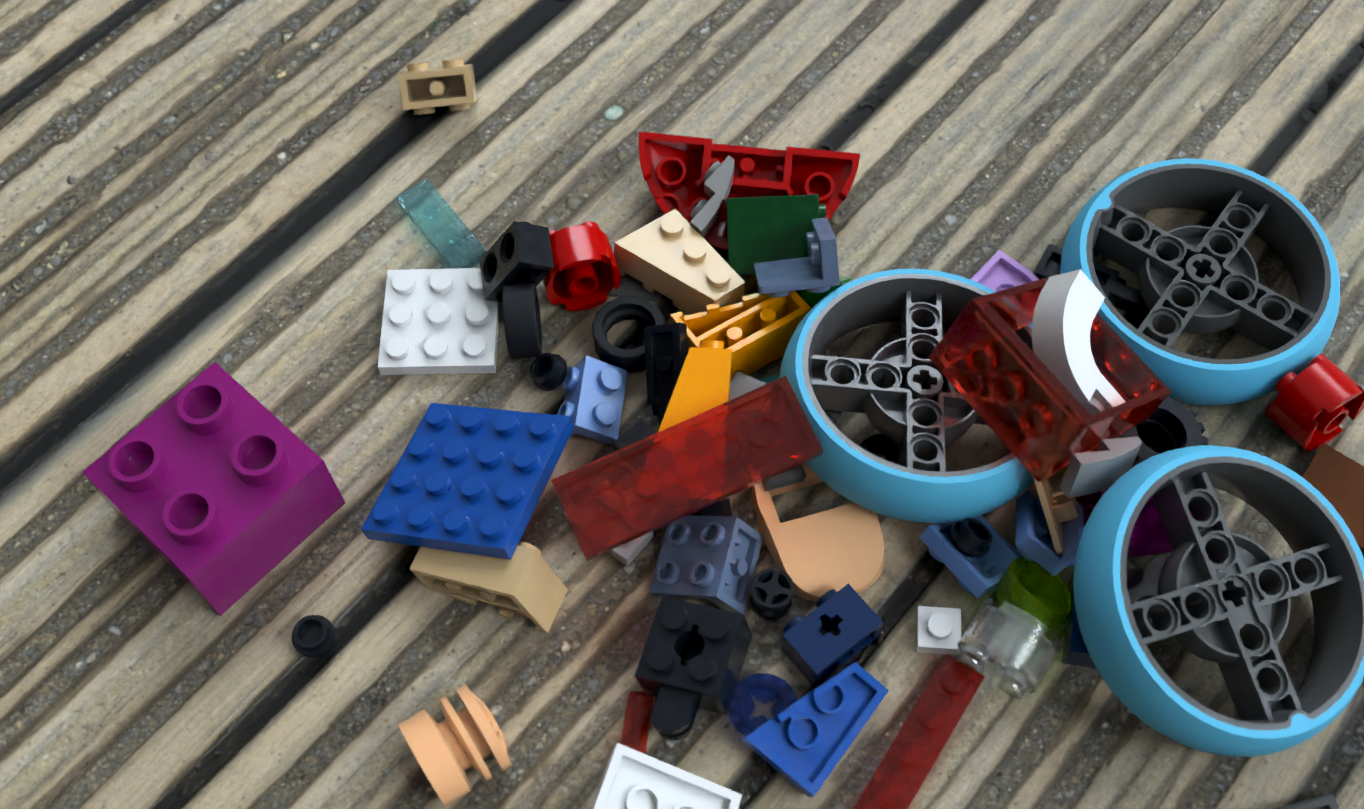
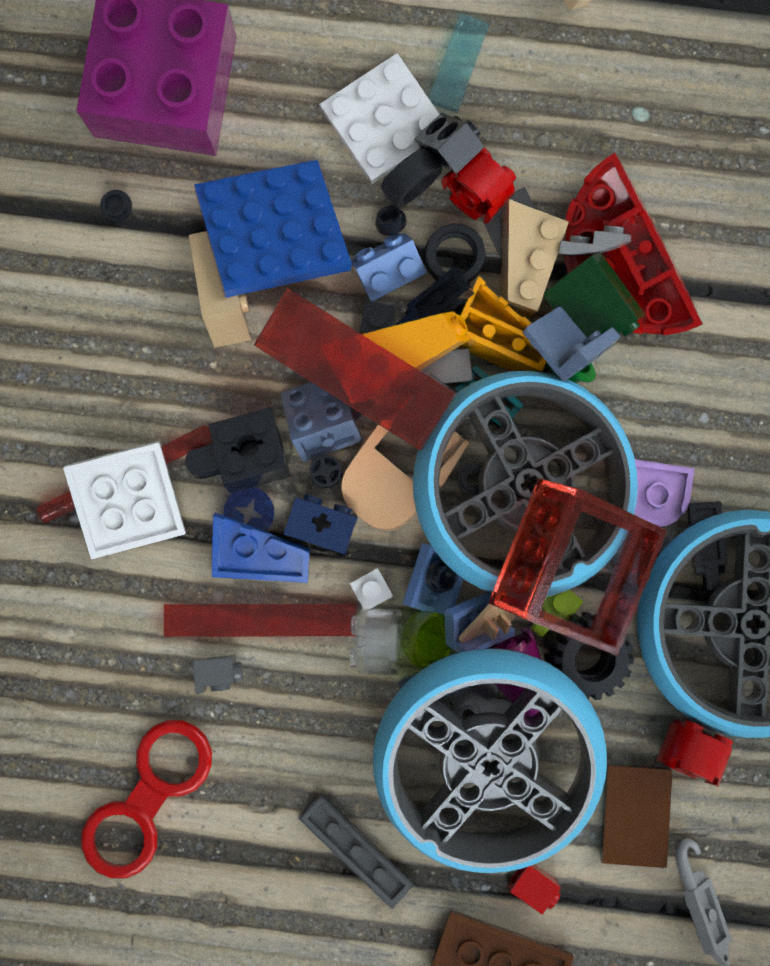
camera: 50 degrees right, 25 degrees up
light nougat wheel [398,684,512,807] -> none
white arch [1032,269,1127,420] -> none
light grey slope [1060,437,1142,498] -> none

